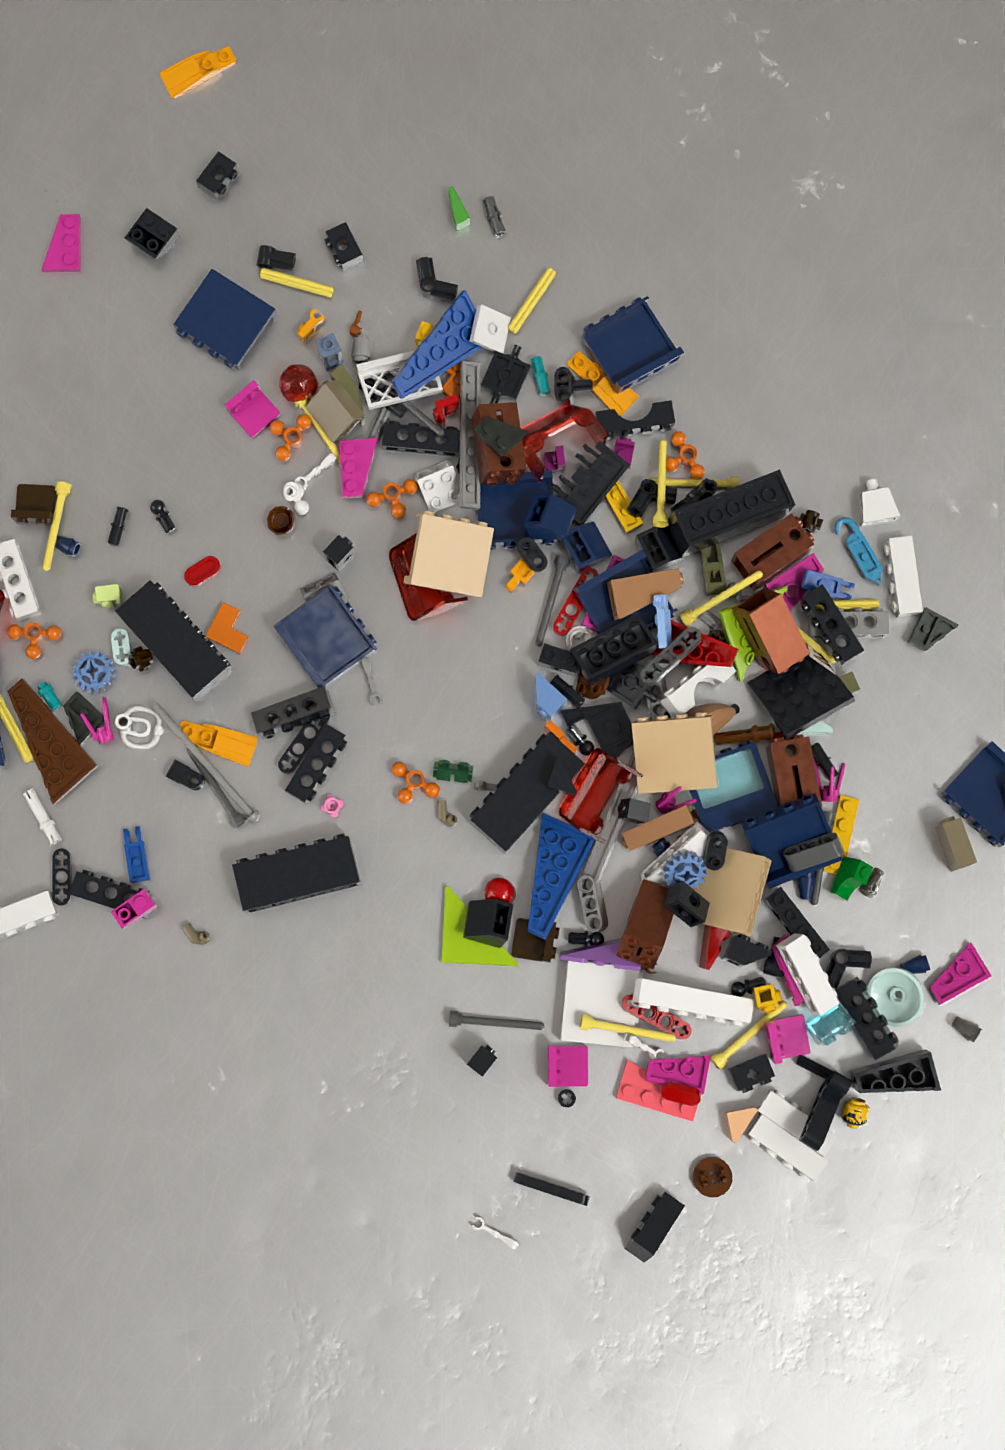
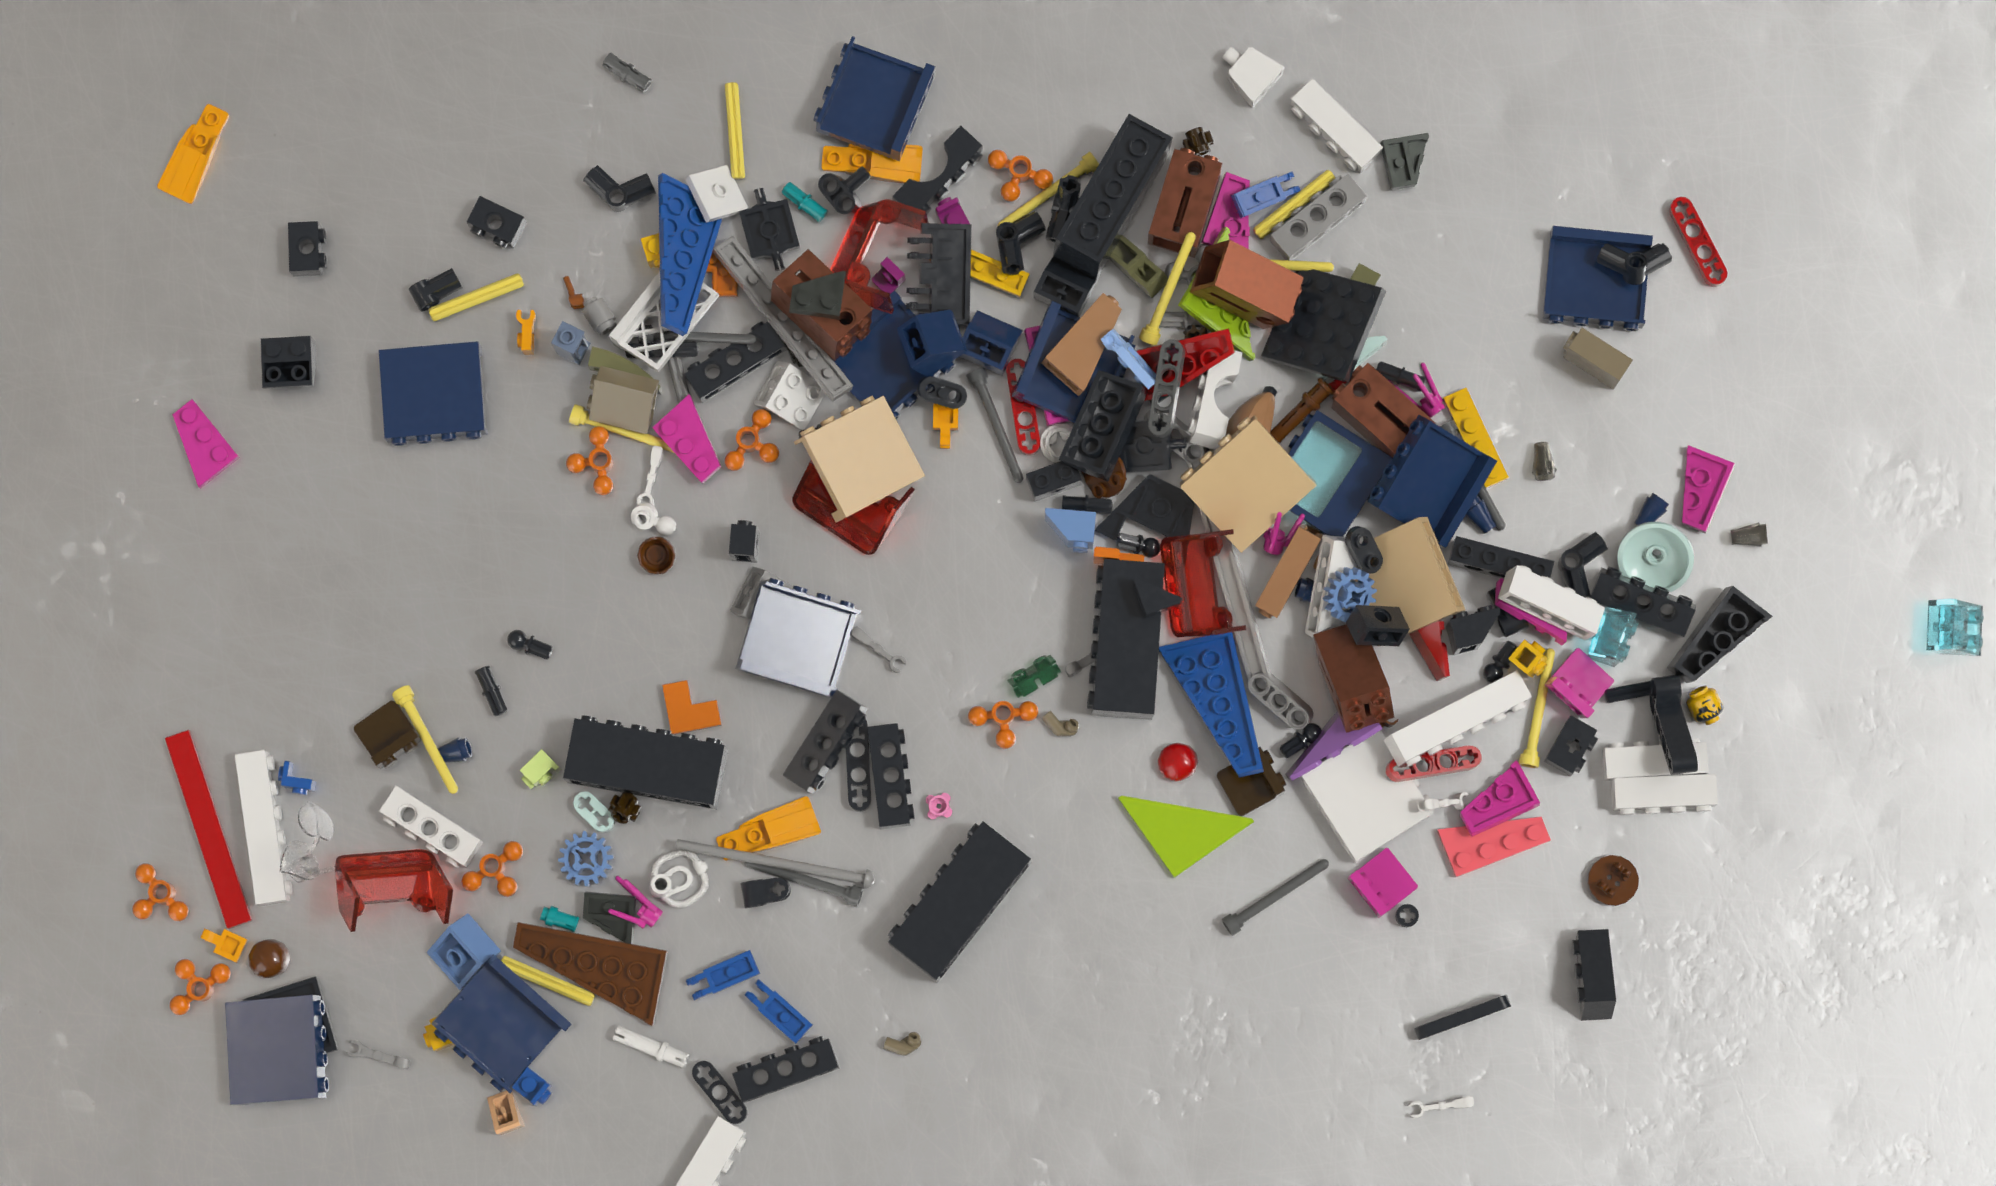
camera: 30 degrees left, 0 degrees up
dark pink slope [111,889,158,928] -> none
red tile [184,556,221,587] -> none
dark pink bracket [225,380,280,438] -> none
clear red cylinder [279,364,319,402] -> none
red bracket [433,394,459,428] -> none
bright green slope [448,186,470,231] -> none
black slope [463,899,514,948] -> none
black brick [467,1045,497,1077] -> none
light yellow piece [580,1014,676,1042] -> none
black brick [618,798,651,824] -> none
light yellow piece [653,440,669,528] -> none
red tile [661,1082,701,1106] -> none
light nougat slope [725,1107,758,1143] -> none
dark grey beam [783,833,844,872] -> none
black brick [800,584,864,665] -> none
white sticker [807,644,836,675] -> none
green arch [830,856,873,901] -> none
dark azure plate [834,517,883,586] -> none
none -> blue hinge [686,950,760,1000]

